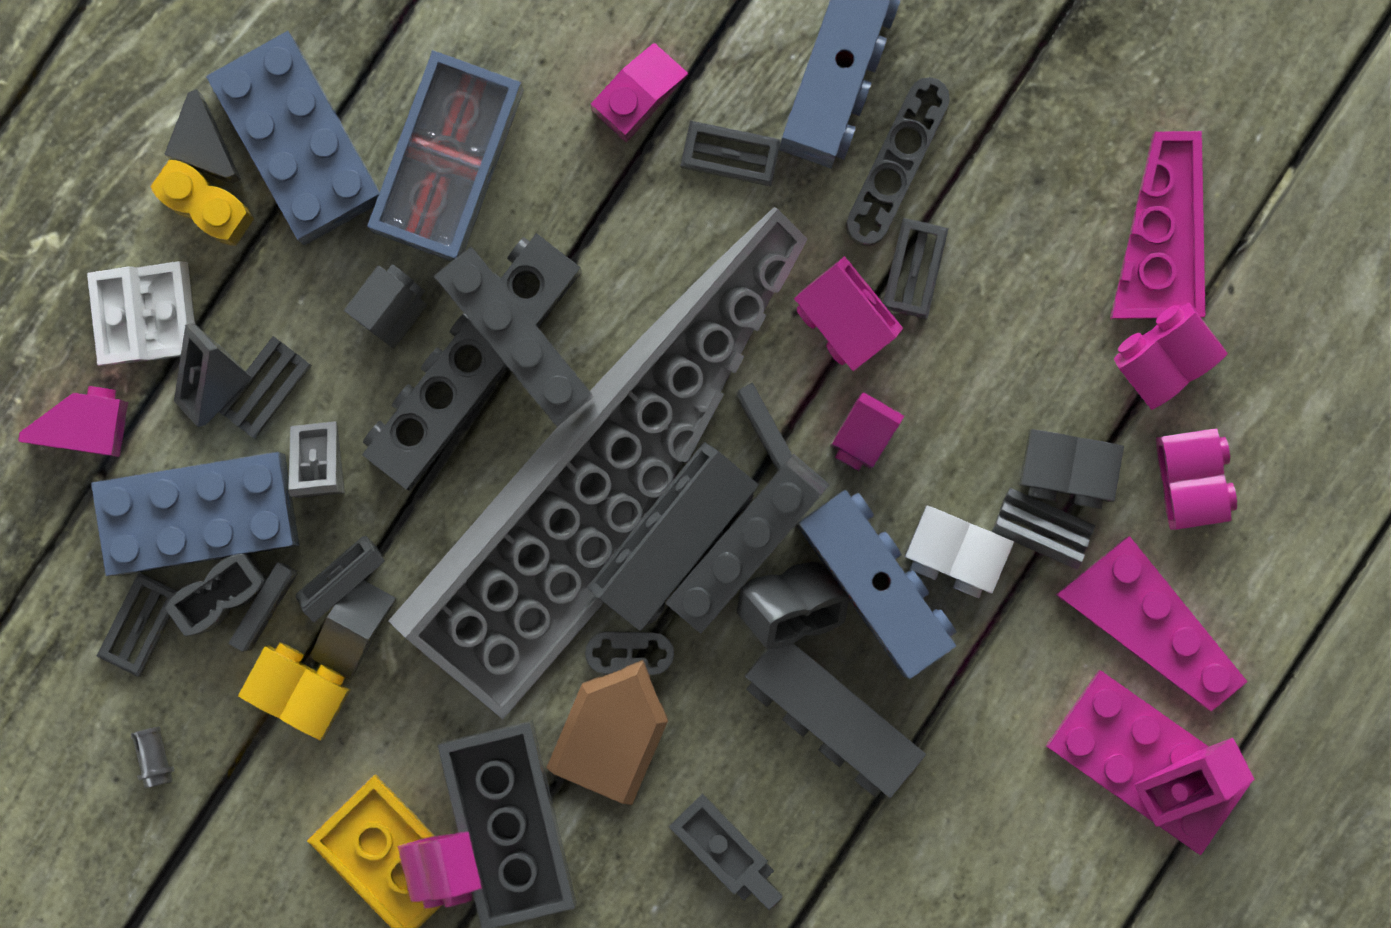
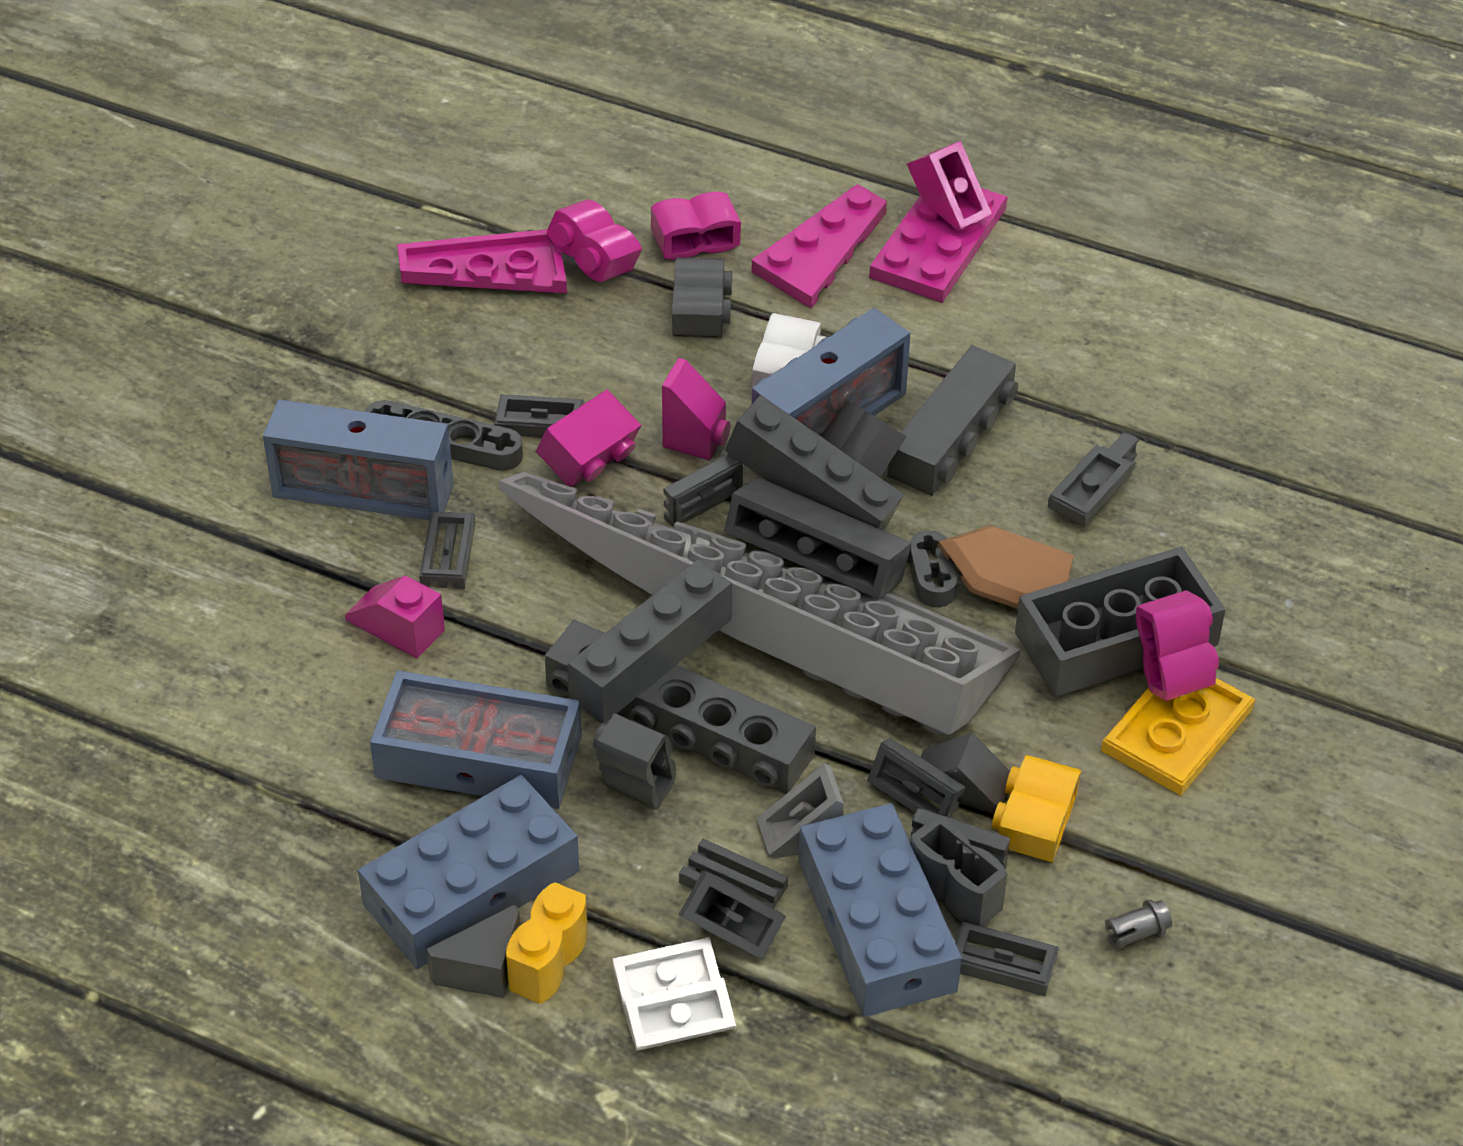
camera: 95 degrees left, 40 degrees down
dark pink slope [18,386,128,457] -> none
dark grey tile [992,488,1095,569] -> none

